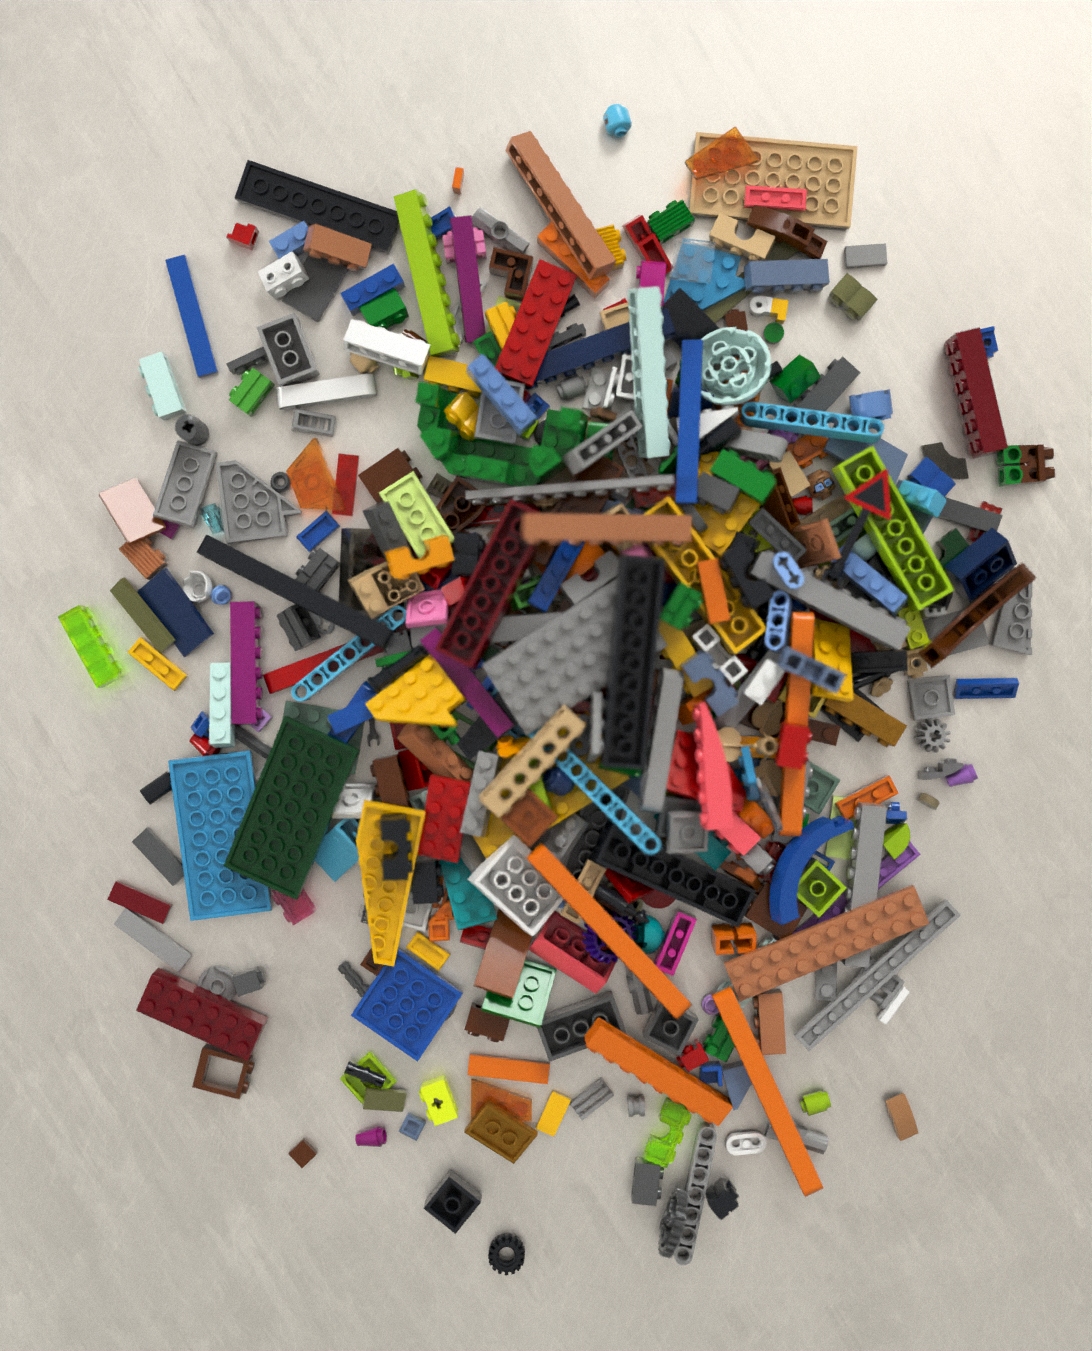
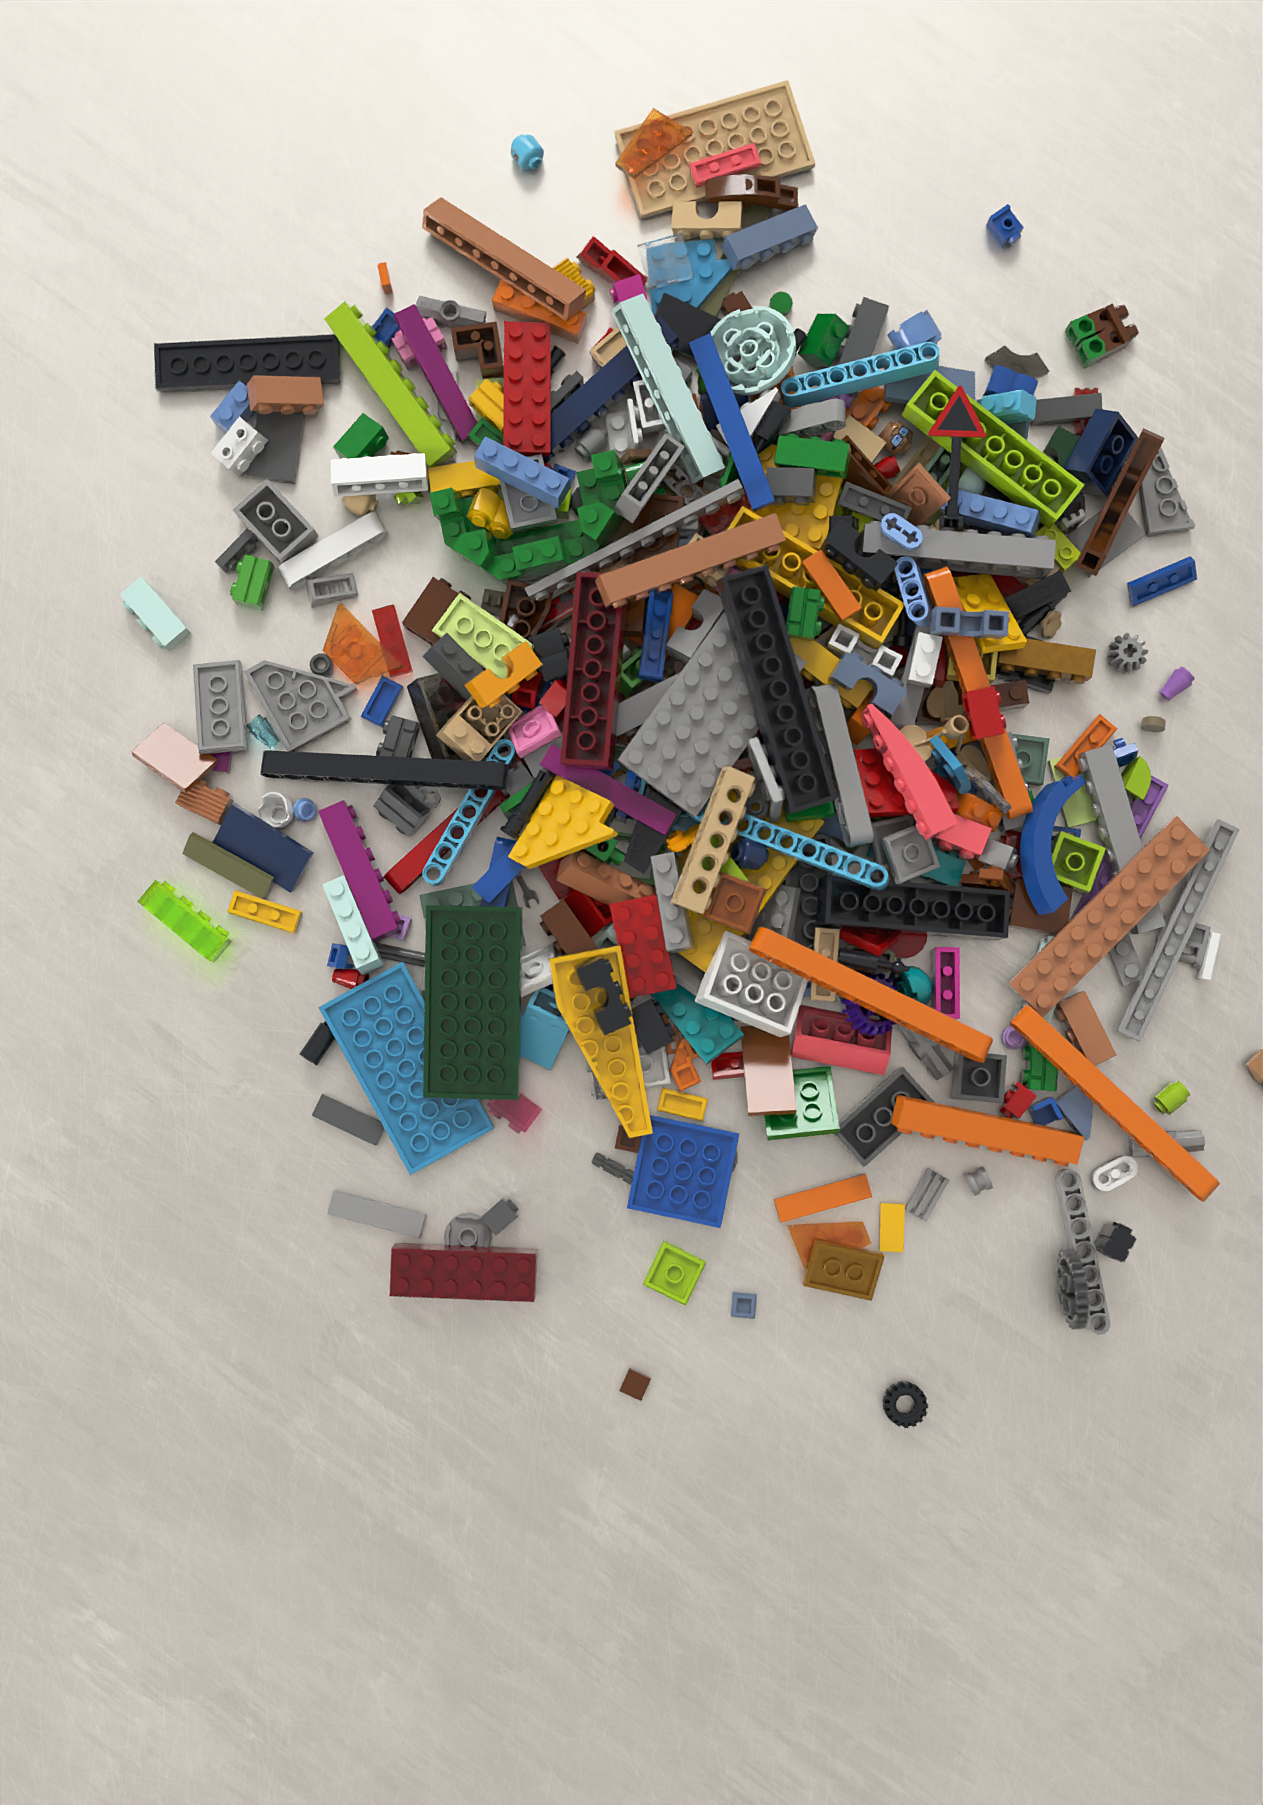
camera: 10 degrees left, 5 degrees down
dark red tile [107,881,172,924] -> none
blue tile [165,254,219,378] -> none
dark grey piece [175,414,209,446] -> none
reddish brown window [192,1043,255,1099] -> none
red panel [226,223,259,251] -> none
blue brick [340,263,405,316] -> none
black pin [344,1061,386,1088] -> none
magenta cone [355,1126,387,1147] -> none
olive tile [362,1088,407,1112] -> none
neon yellow brick [419,1074,459,1126] -> none
black brick [424,1169,482,1234] -> none
reddish brown brick [464,1003,510,1042] -> none
dark grey brick [631,1157,664,1206] -> none
clear neon green arch [643,1097,692,1168] -> none
green brick [647,200,695,245] -> none
dark grey beam [679,504,708,534] -> none
orange piece [711,923,757,955] -> none
leg [749,296,789,324] -> none
olive brick [829,273,878,321] -> none
light grey tile [844,243,887,268] -> none
tan brick [904,647,928,678] -> none
light grey plate [908,675,955,720] -> none
flat silver slope [918,758,963,780] -> none
dark red brick [944,327,1008,459] -> none

